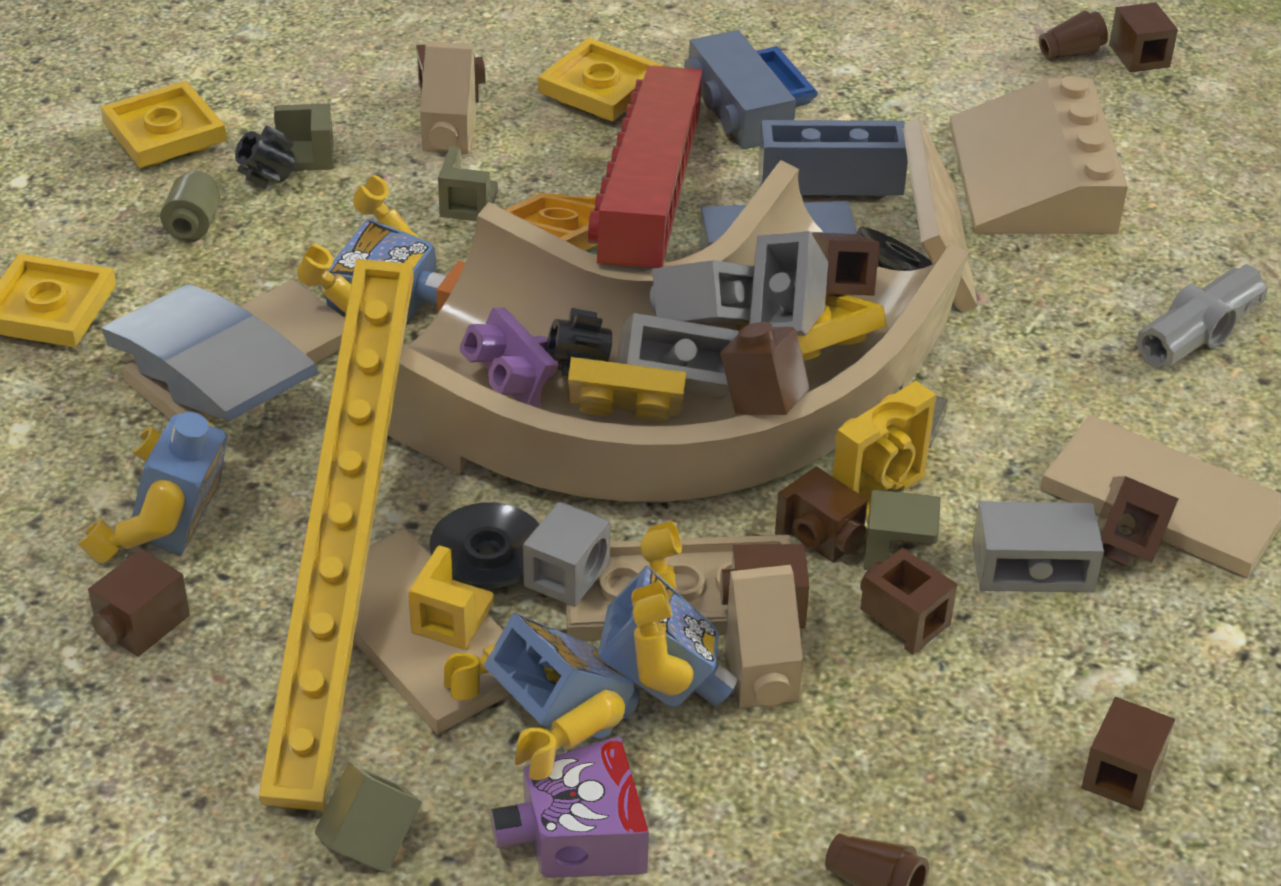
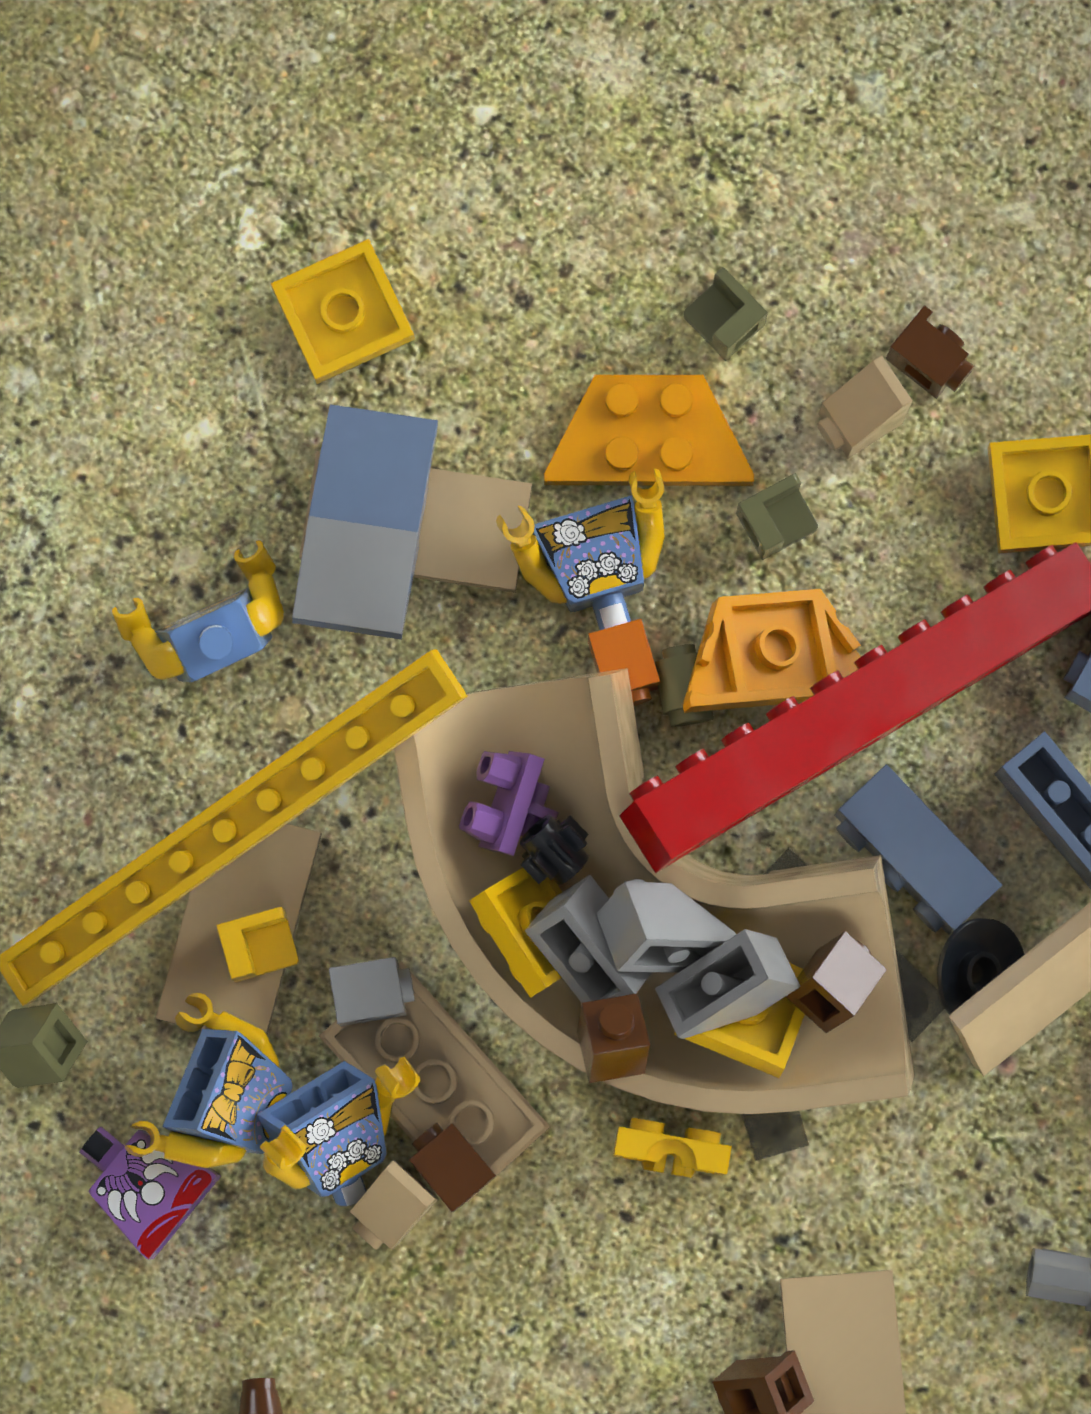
camera: 55 degrees right, 40 degrees up
reddish brown brick [88,548,190,657] -> none
yellow plate [100,80,227,168] -> none
olive brick [160,171,220,241] -> none
black gear [235,125,295,189] -> none
black dish [429,503,540,589] -> none
reddish brown brick [775,466,868,563] -> none
reddish brown brick [860,547,957,655] -> none
olive panel [864,489,941,570] -> none
light grey brick [972,501,1104,592] -> none
none -> light orange wing [544,375,754,486]

